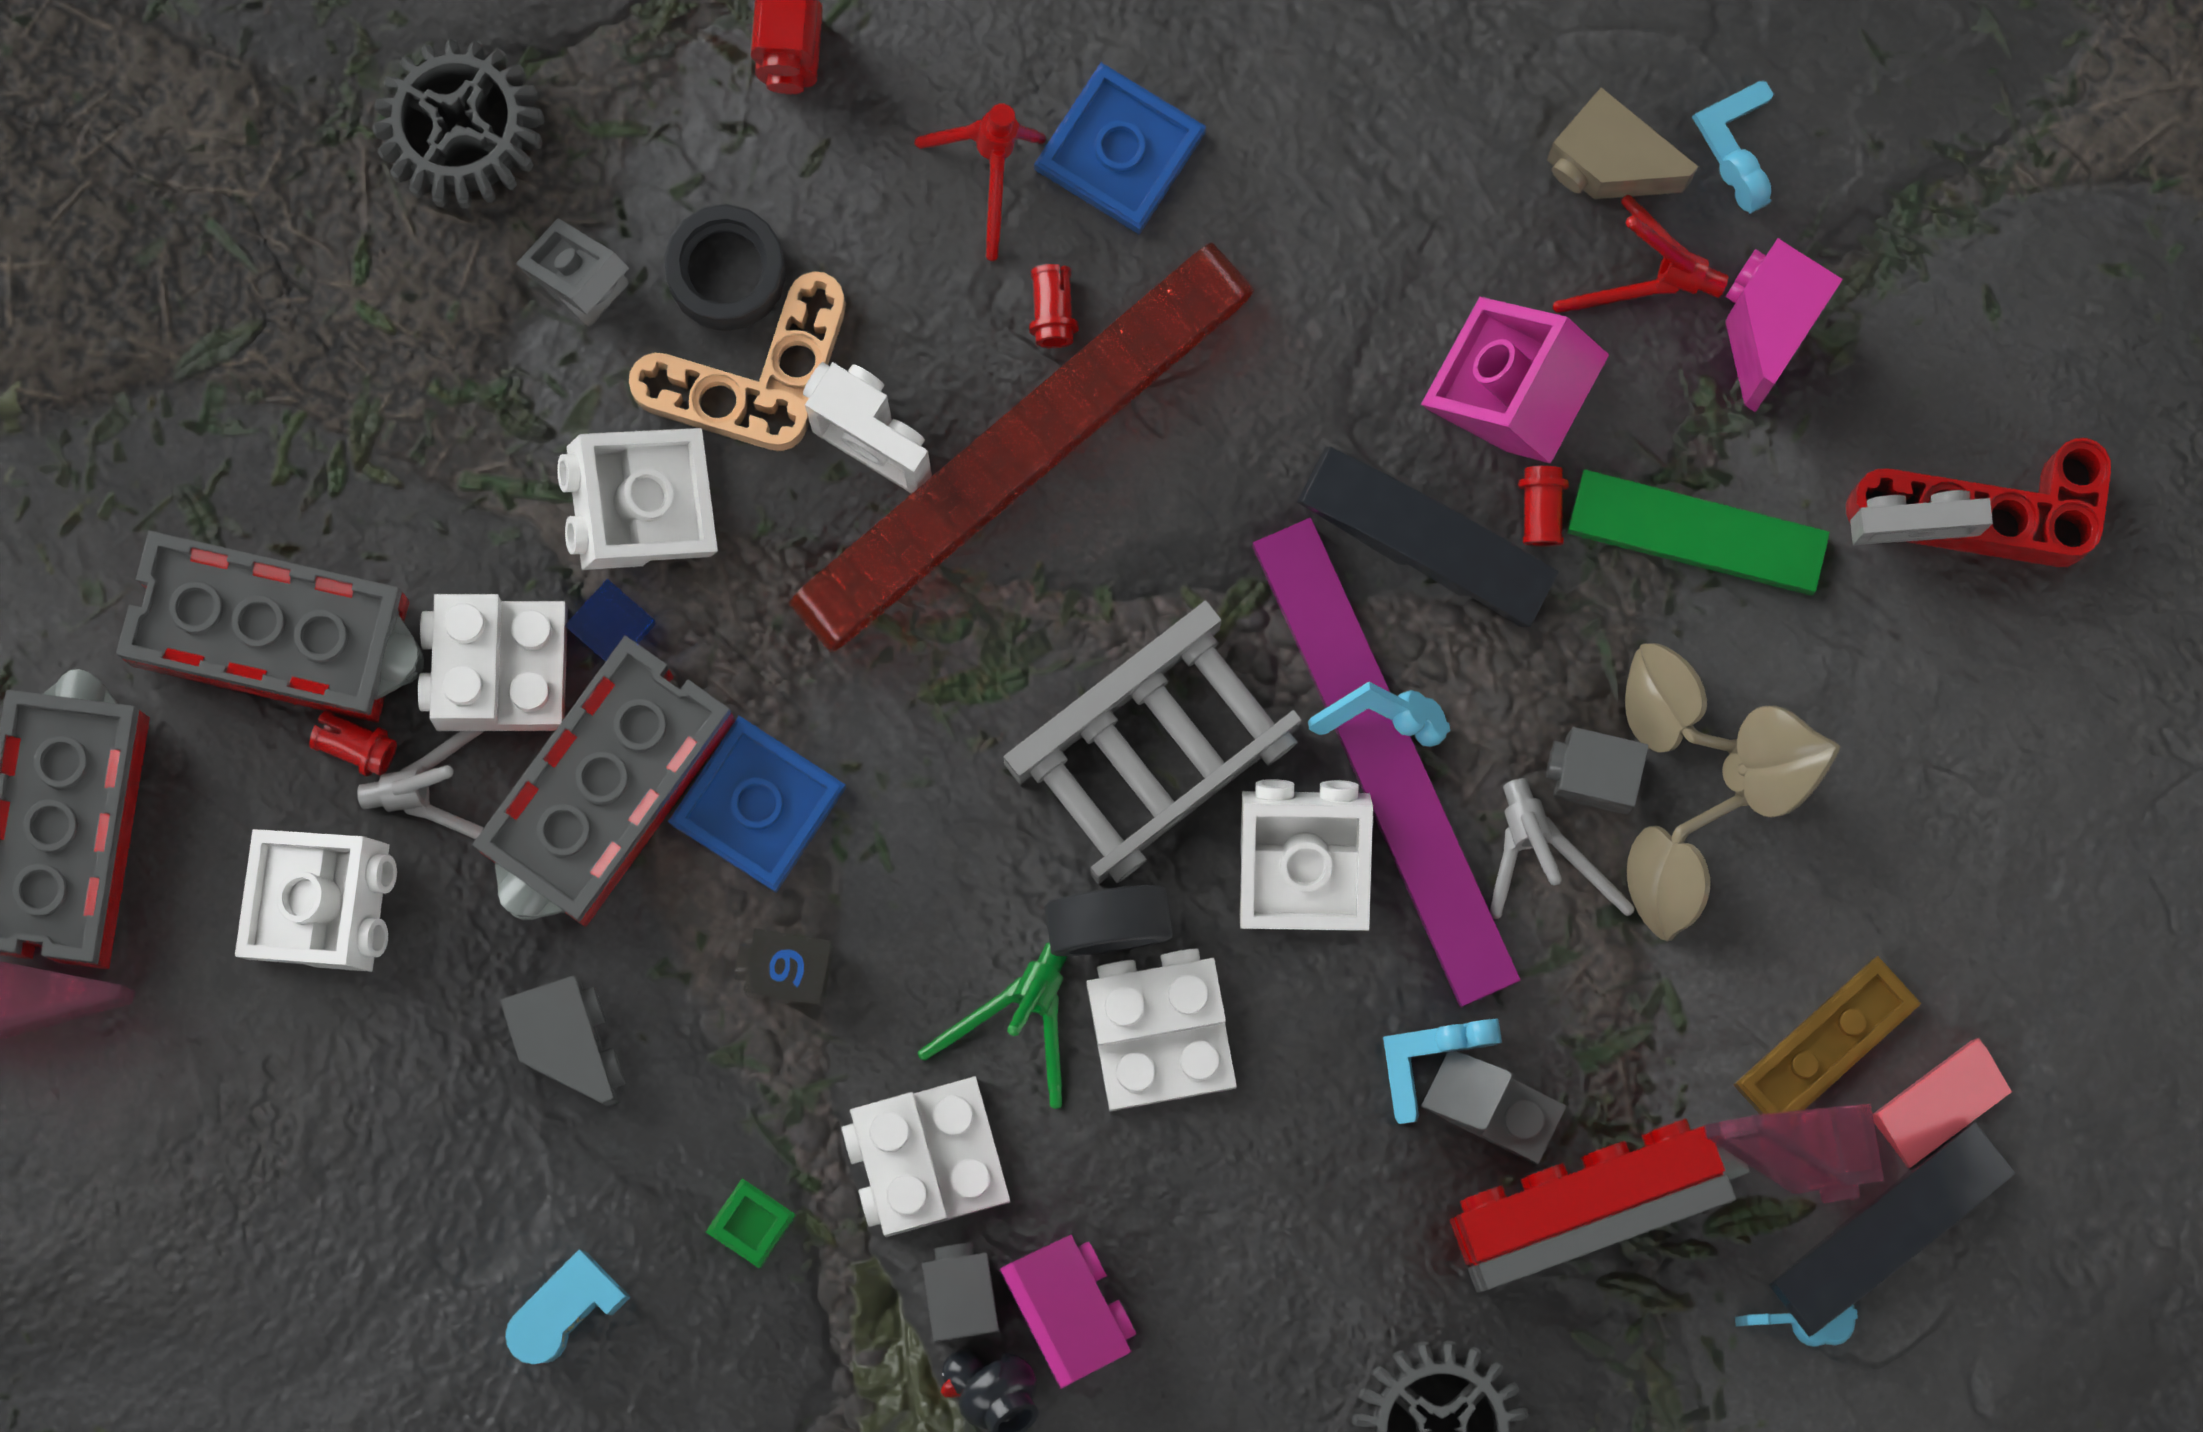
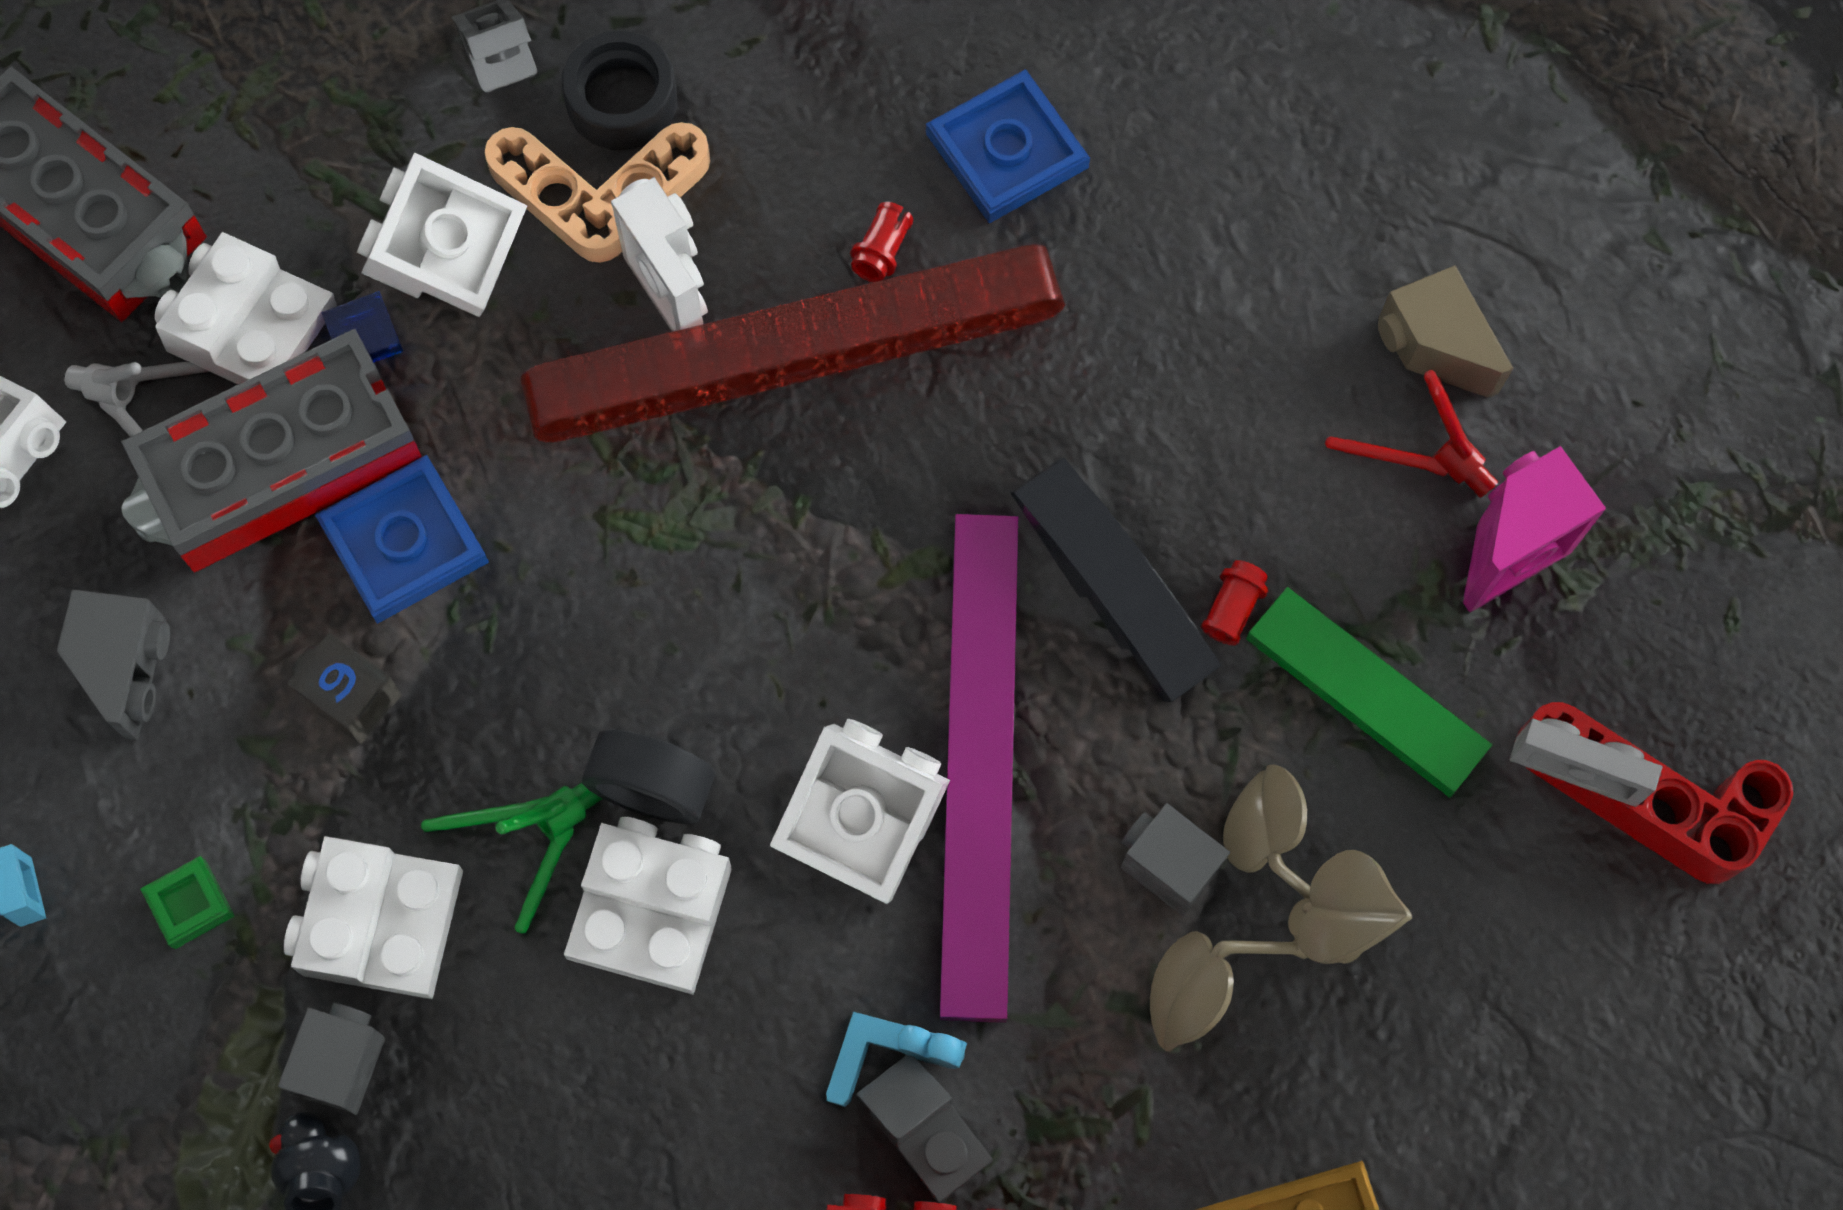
camera: 25 degrees right, 10 degrees down
red pin [309,710,397,777] -> none
red plant [914,103,1046,261] -> none
dark pink slope [1000,1235,1137,1389] -> none
light grey fence [1003,600,1301,885] -> none
medium azure piece [1308,682,1450,747] -> none
dark pink slope [1421,297,1609,464] -> none
light grey plant [1490,778,1635,919] -> none
medium azure piece [1692,81,1774,214] -> none

